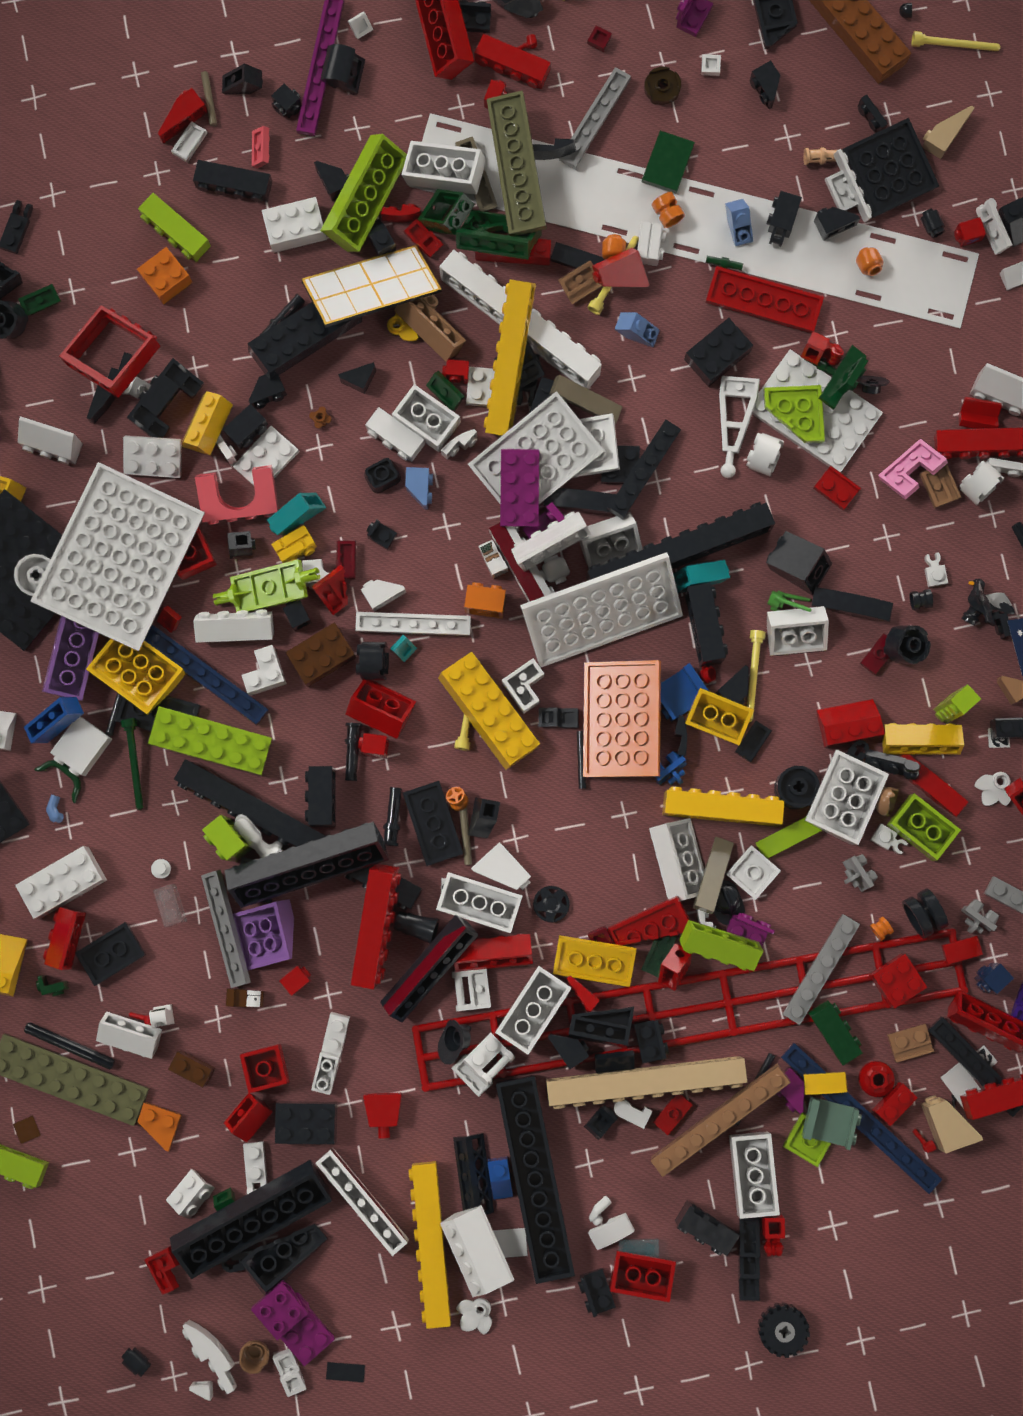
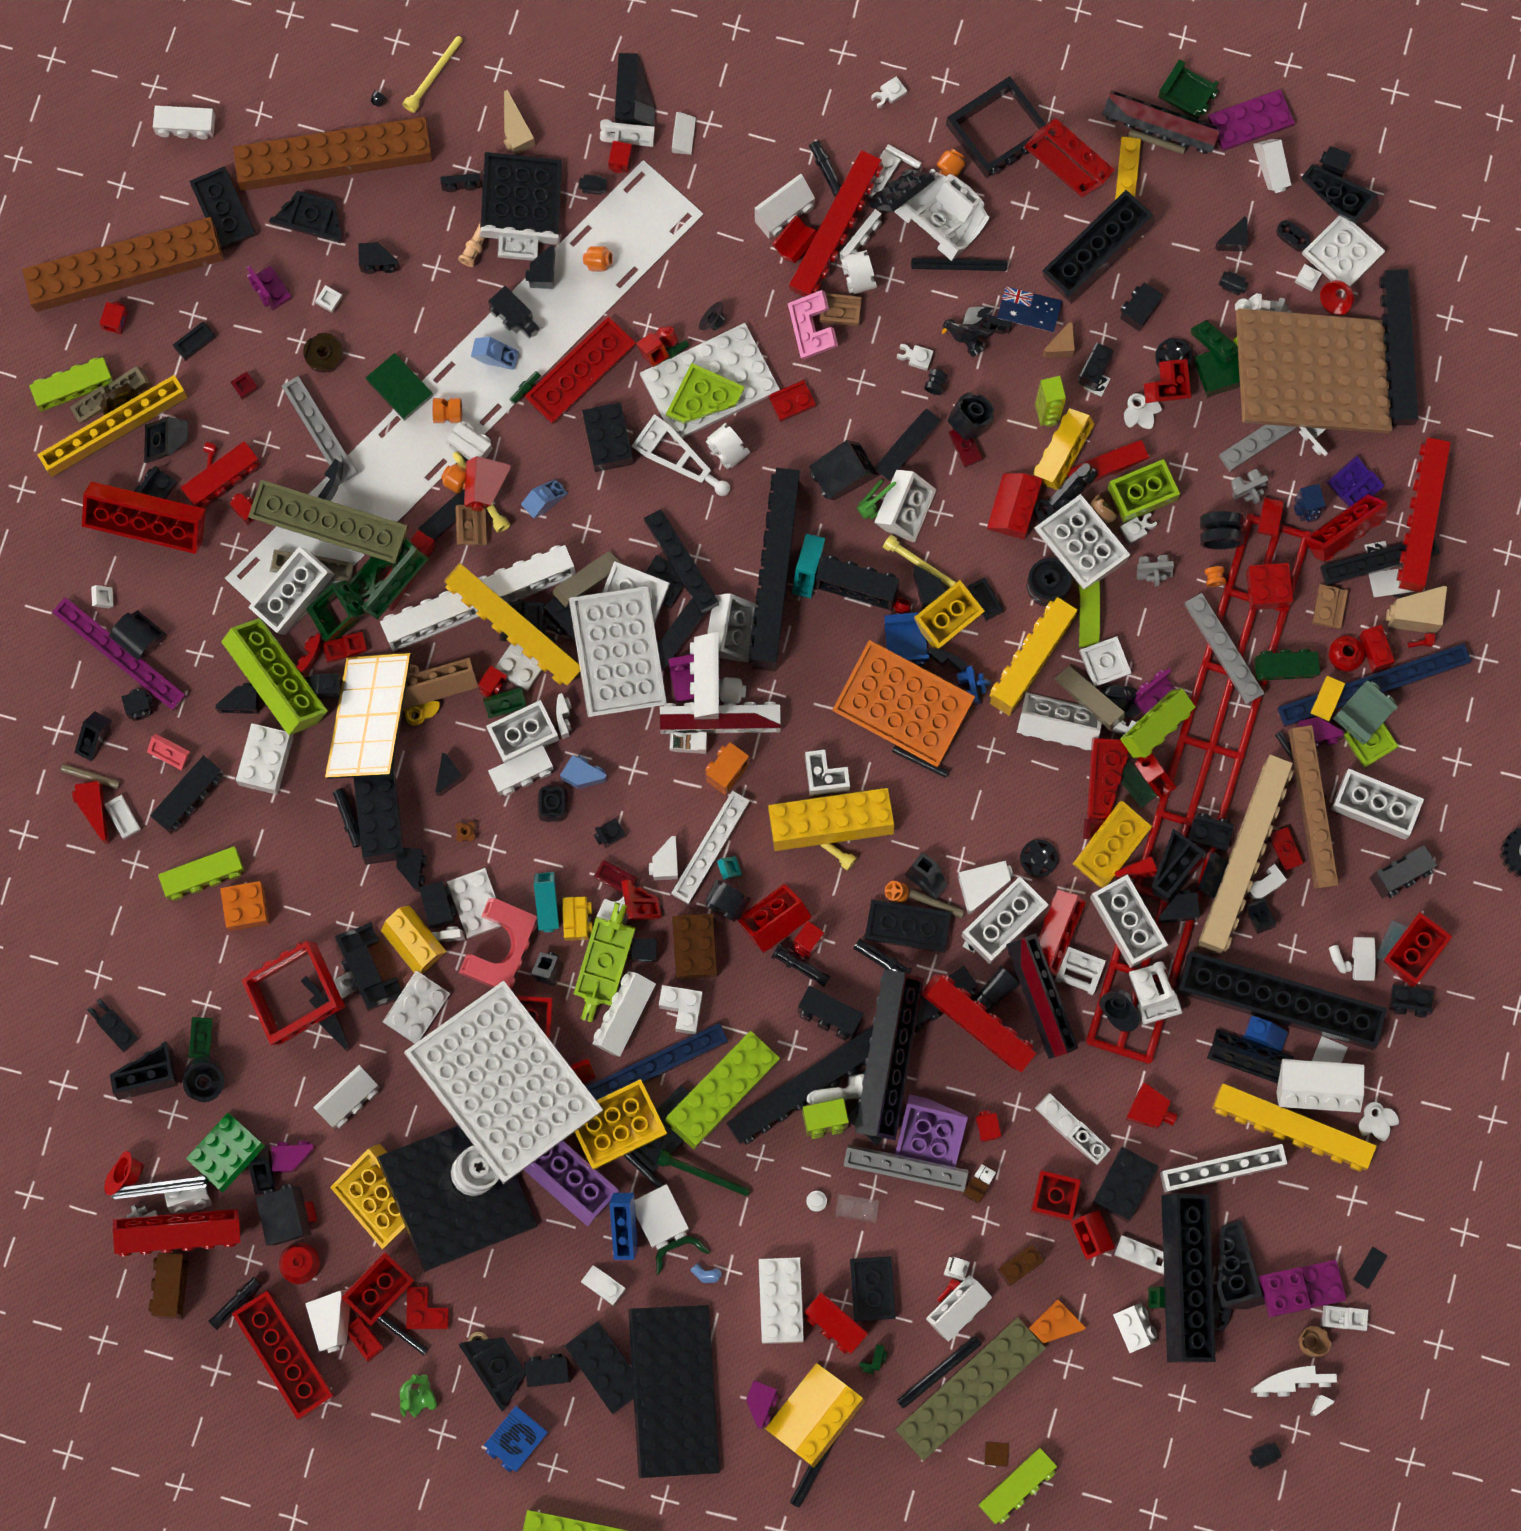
camera: 65 degrees left, 5 degrees down
red plate [144,1246,180,1295] -> none
magenta plate [500,449,539,527] -> none
white plate [520,552,683,668] -> none
black slope [538,708,579,728] -> none
black slope [738,1217,760,1302] -> none
red brick [762,1214,785,1257] -> none
dark green bracket [818,345,868,410] -> none

